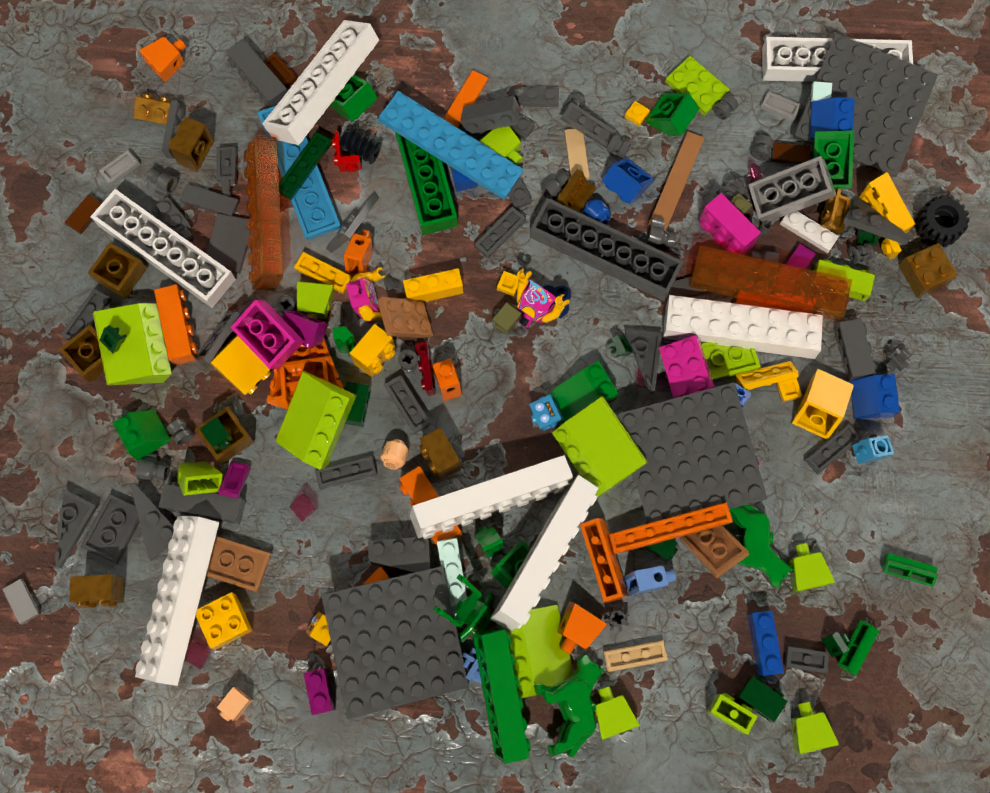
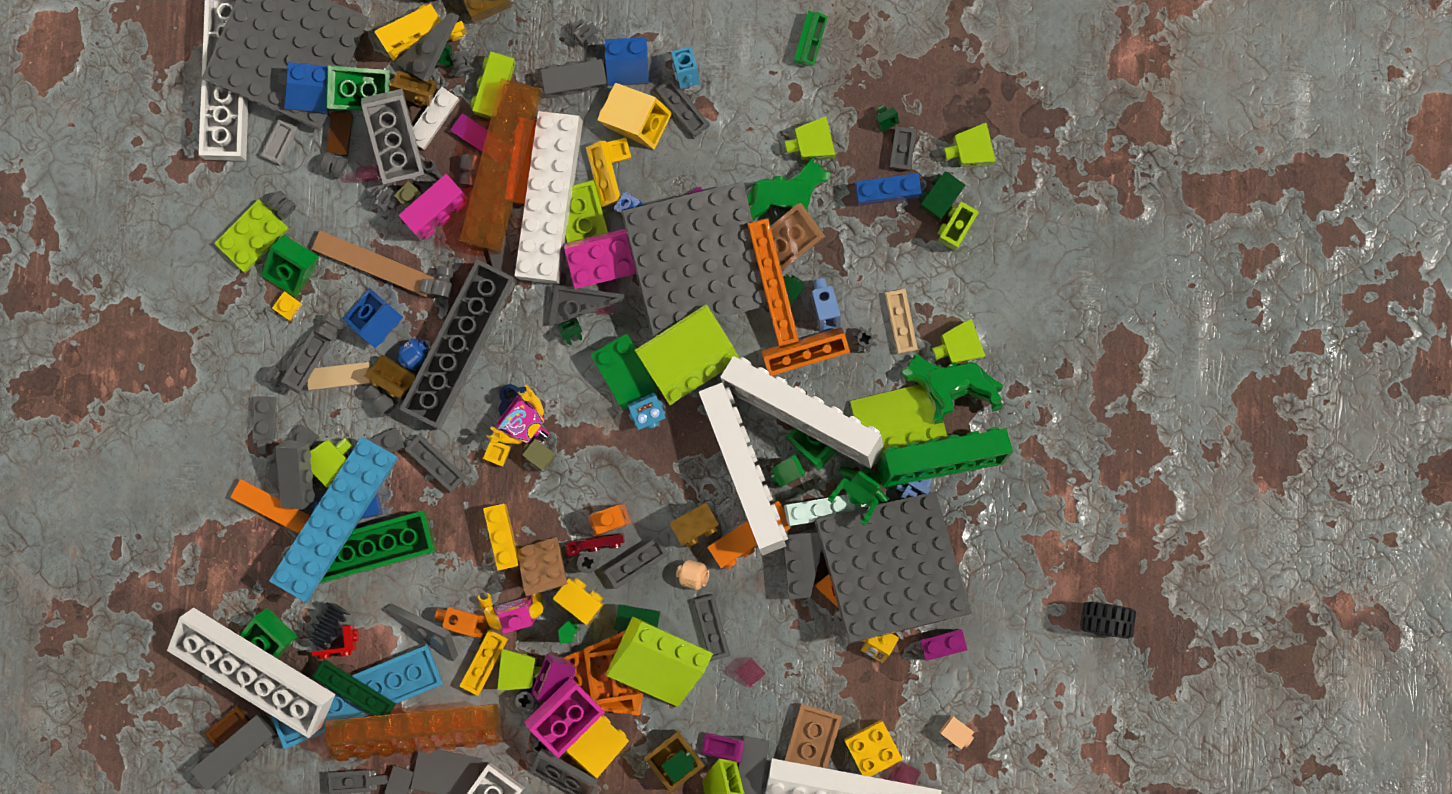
camera: 90 degrees left, 10 degrees up
orange torso [558,601,607,654] -> none
light aqua tile [811,82,832,102] -> none
green piece [838,620,880,676] -> none

